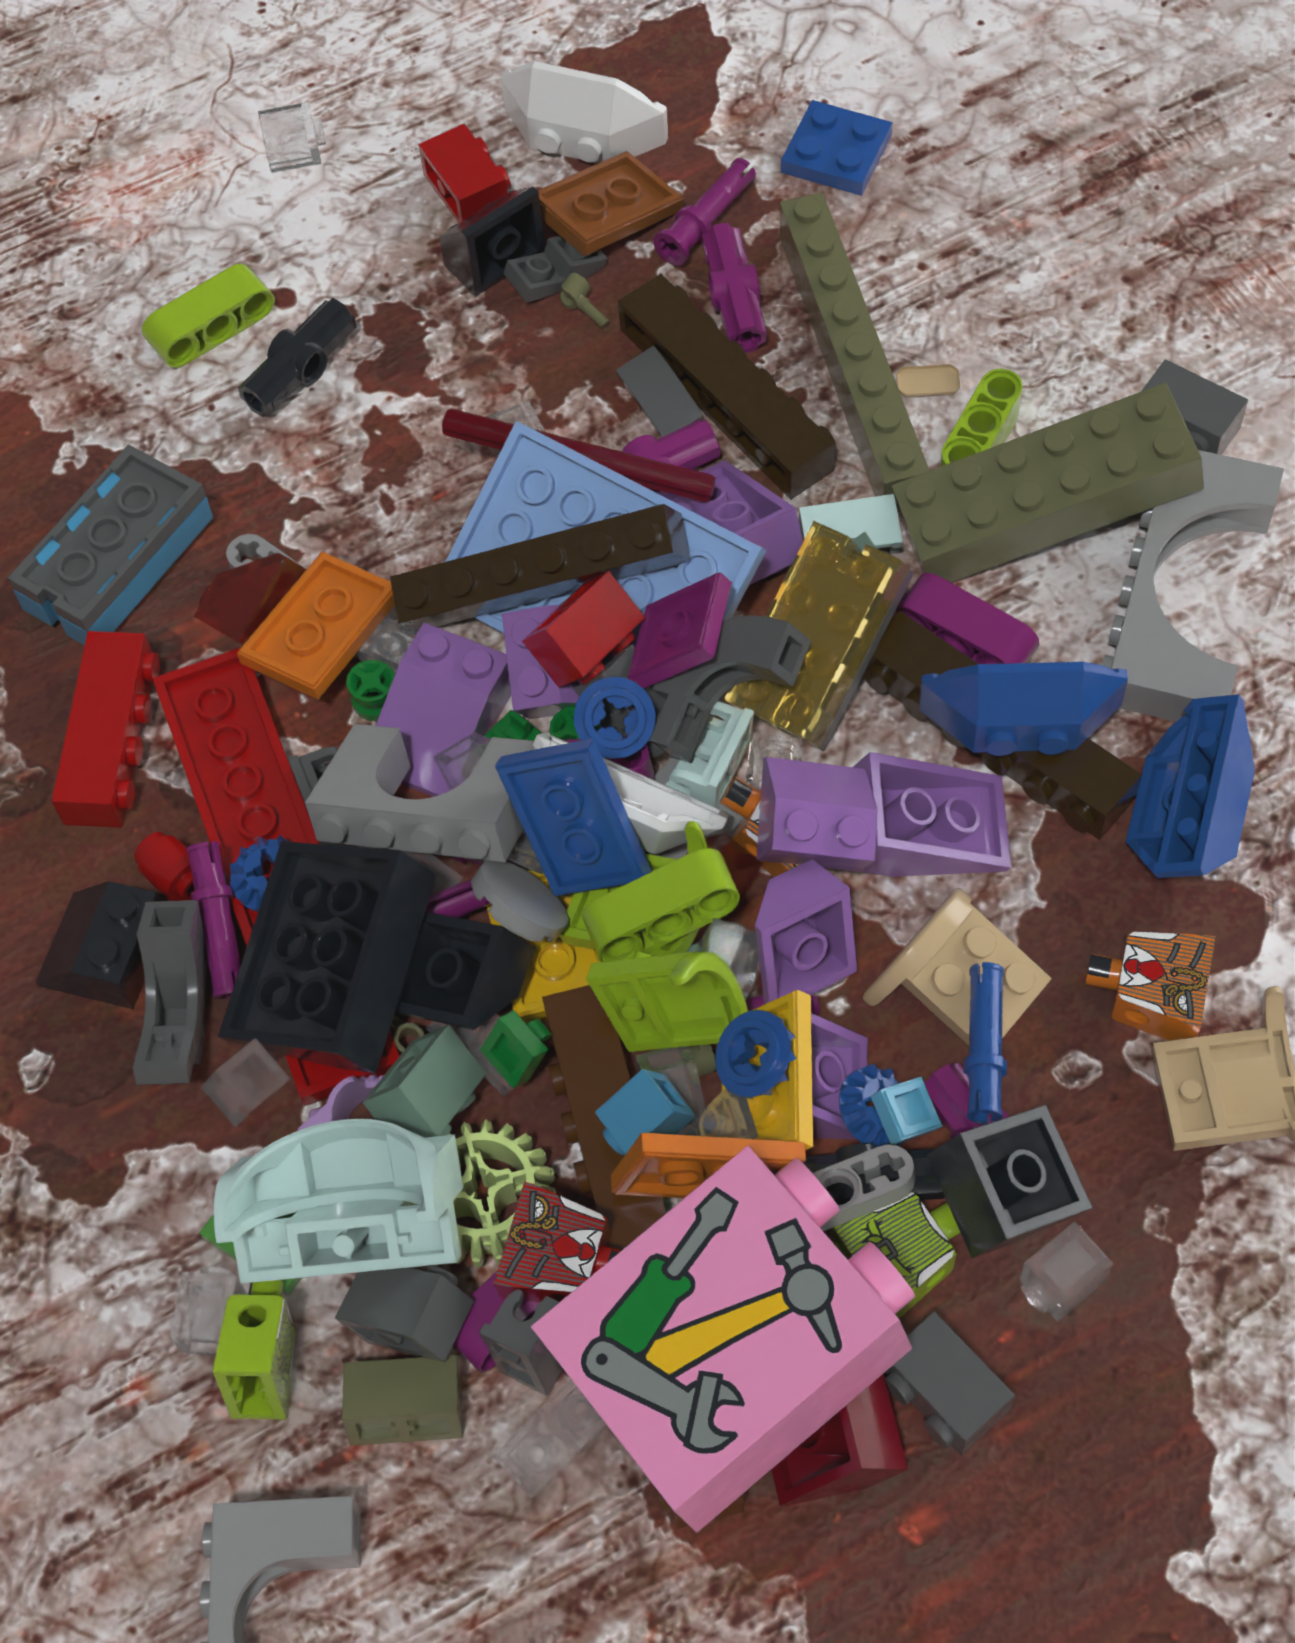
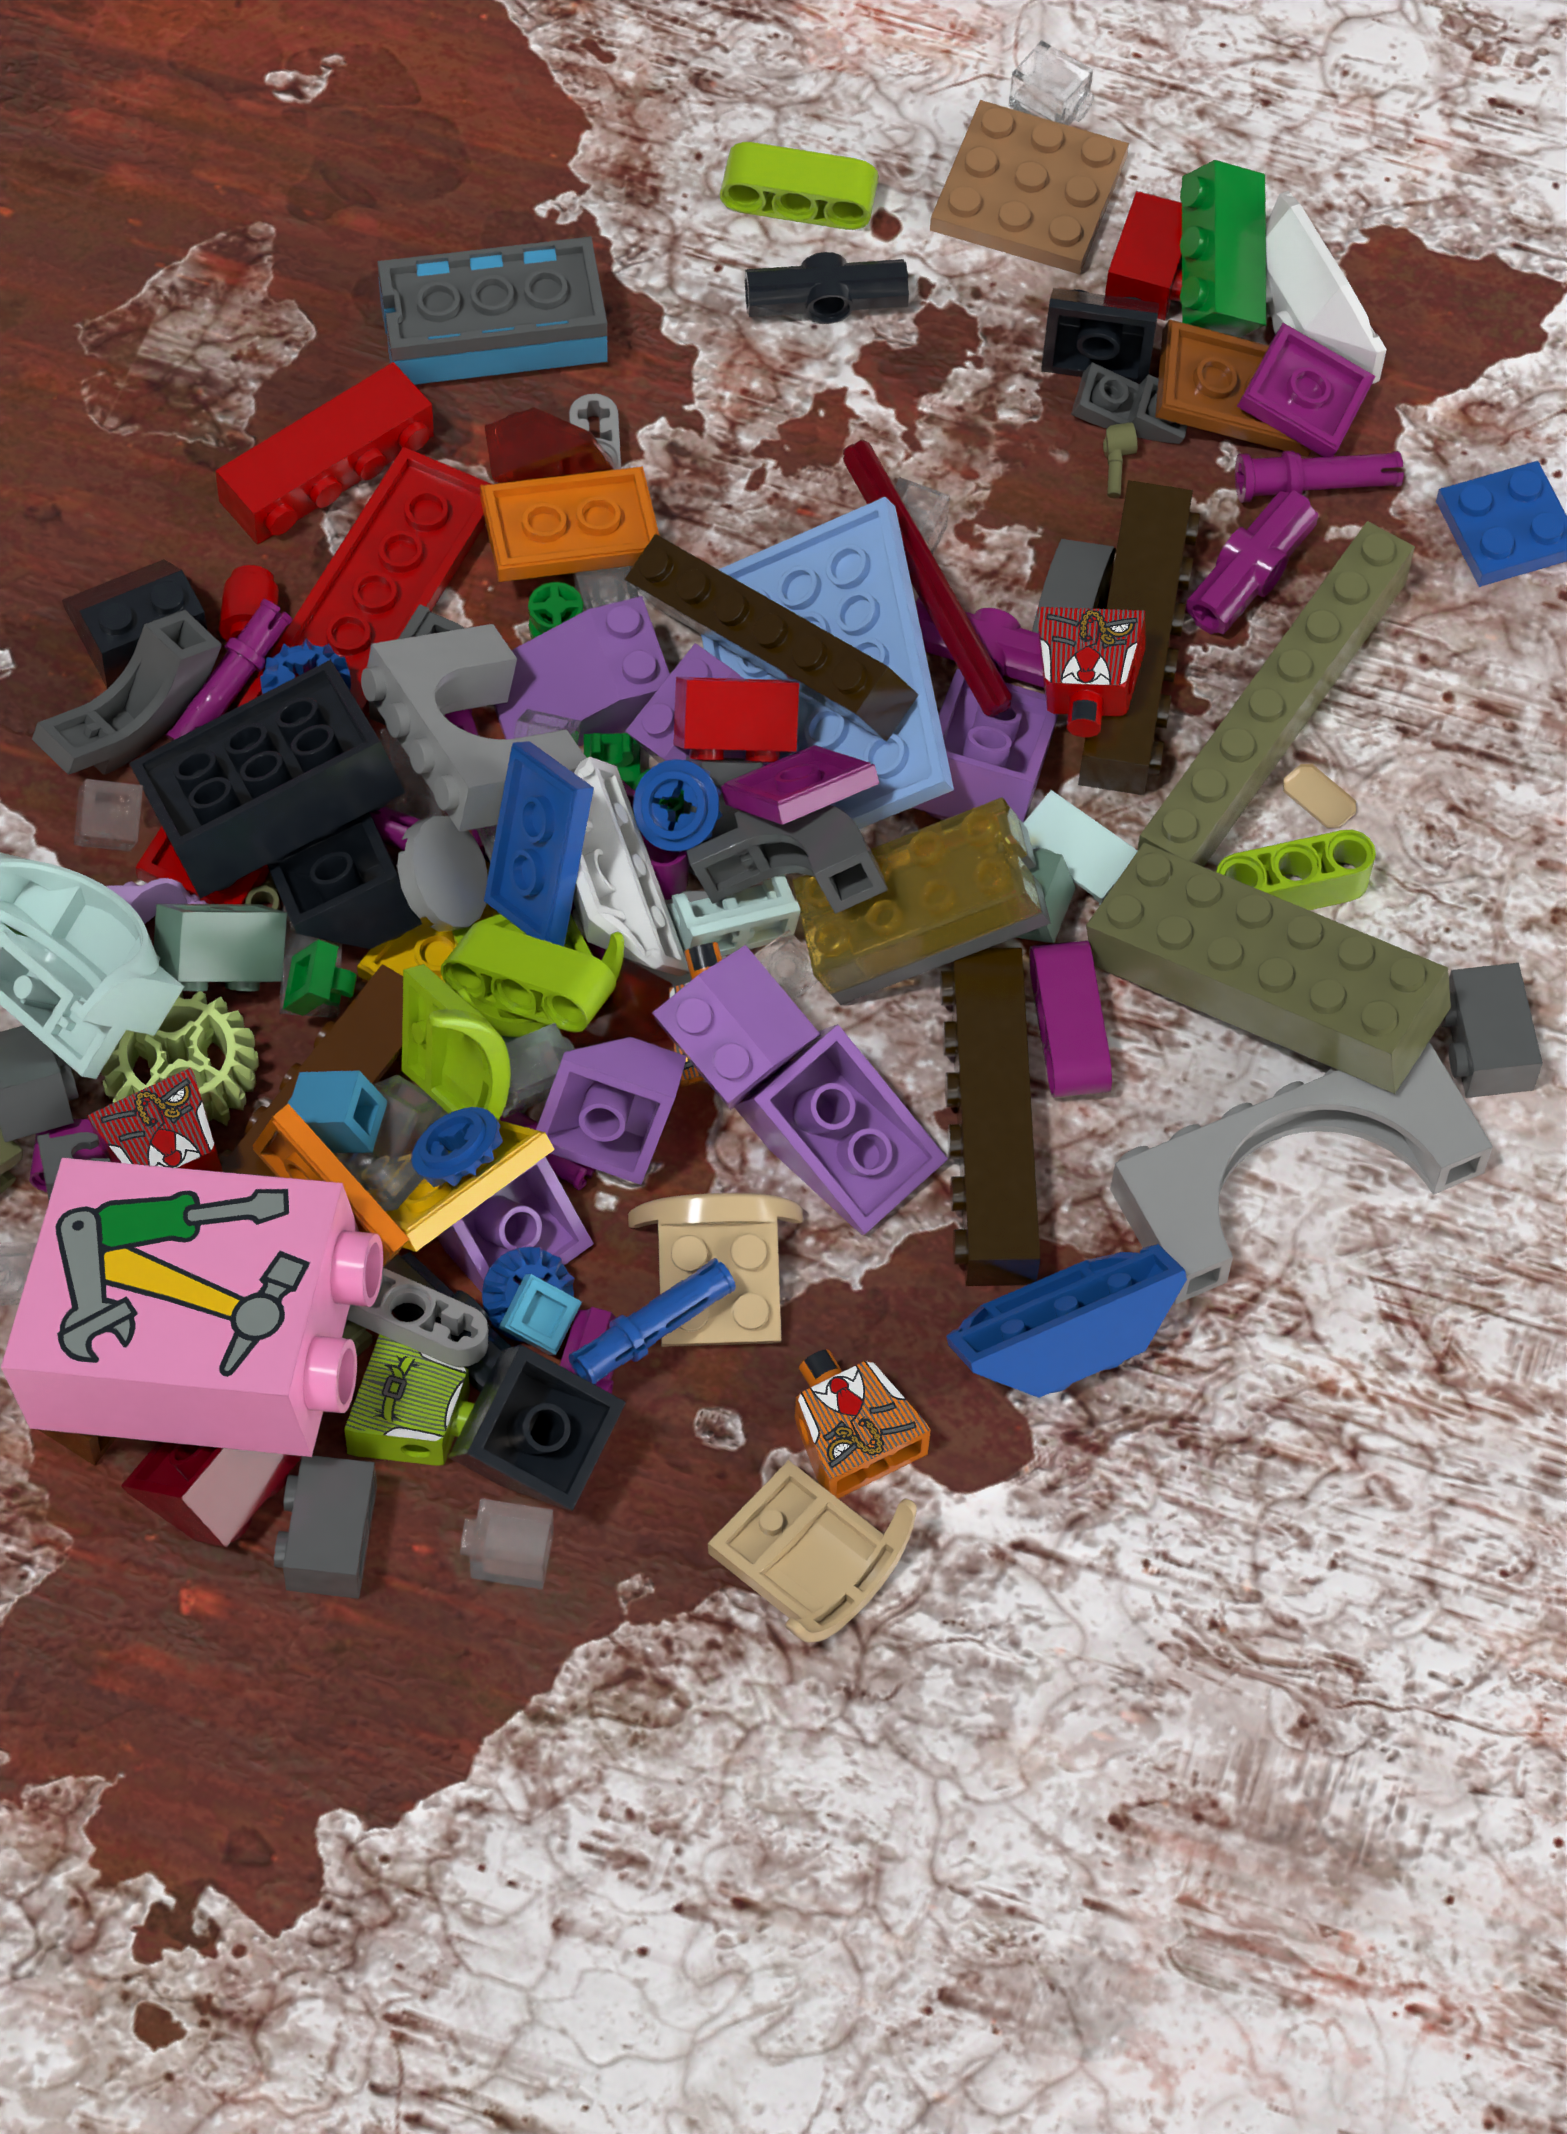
camera: 40 degrees right, 0 degrees up
blue wedge [919,662,1128,756] -> none
none -> medium nougat plate [930,100,1129,275]
none -> torso [1037,607,1146,737]
none -> green brick [1180,160,1266,338]
none -> magenta tile [1237,323,1376,457]

